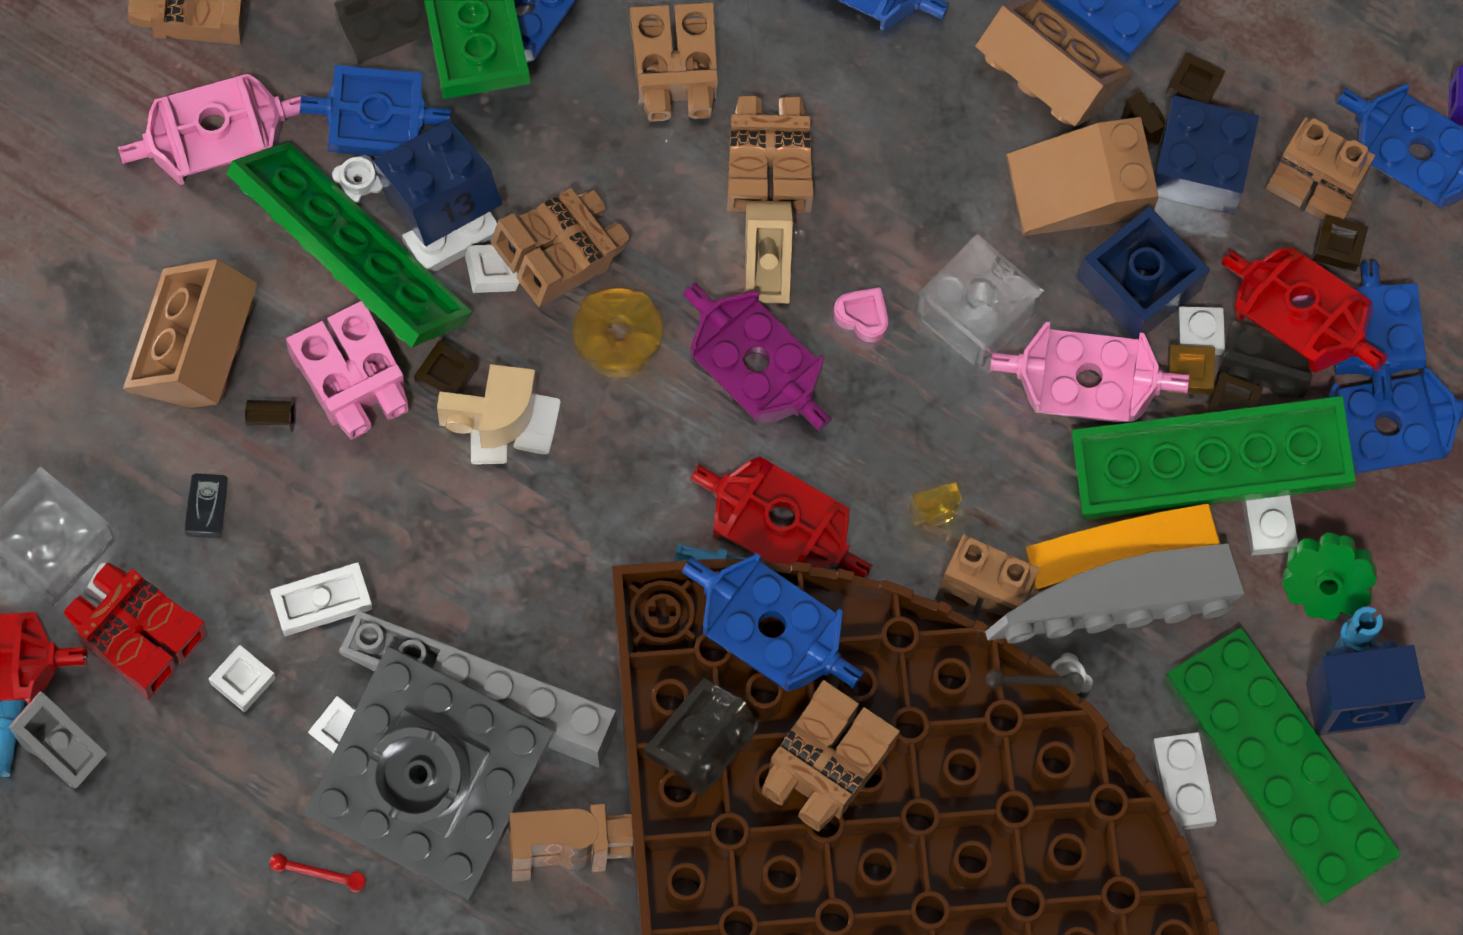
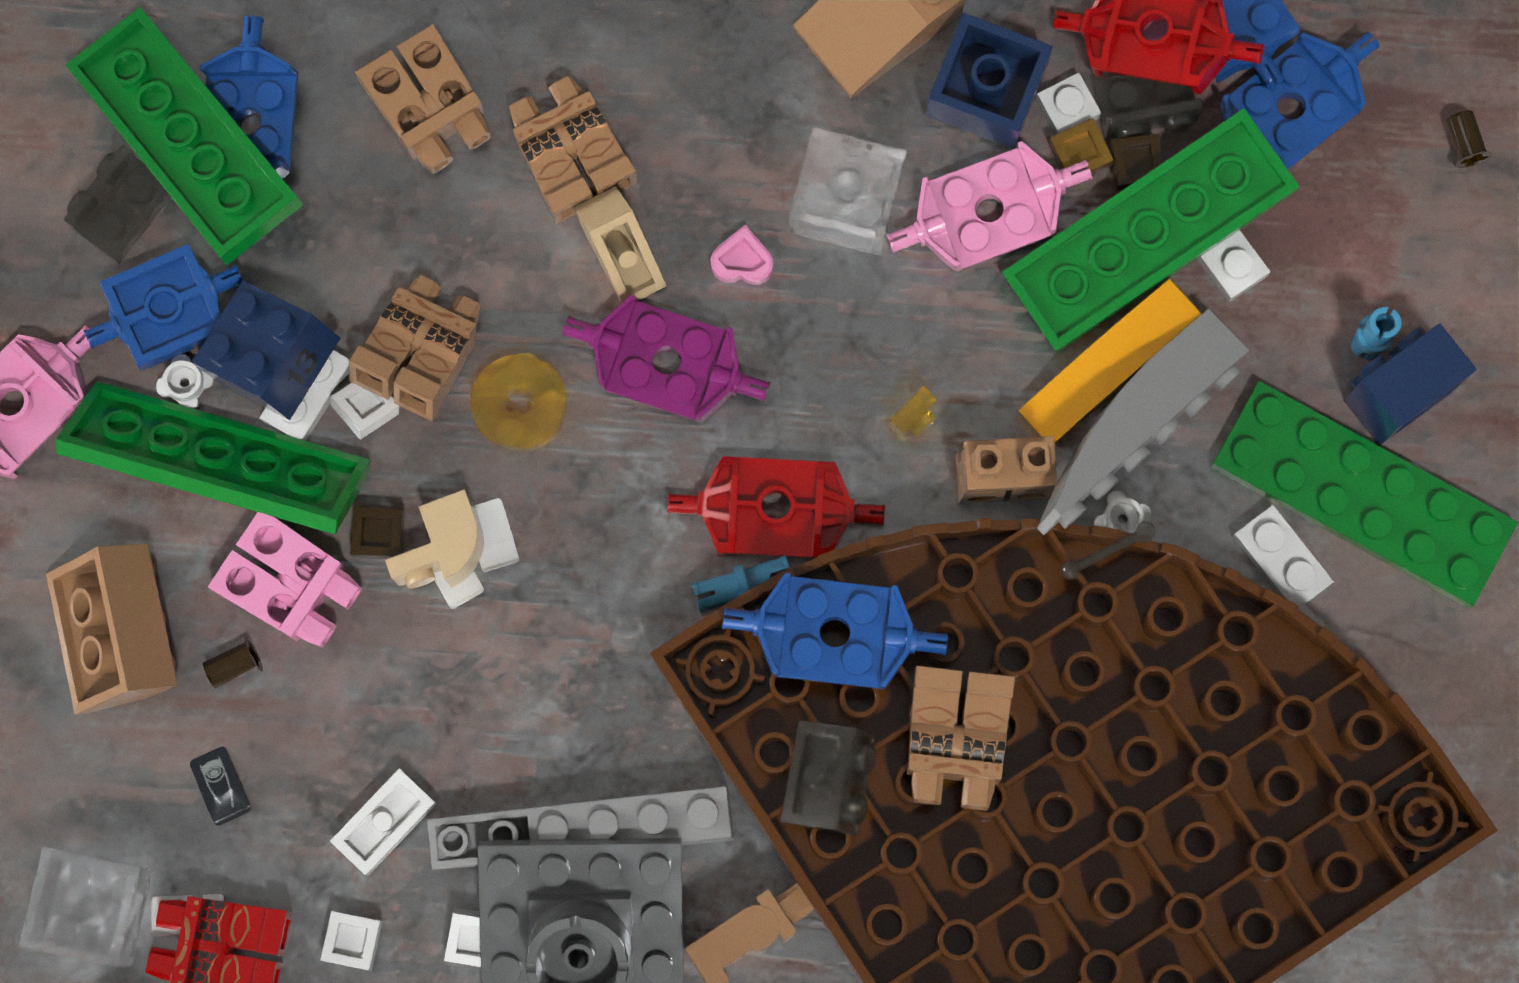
camera: 20 degrees left, 10 degrees up
green plant [1282,533,1377,621] -> none

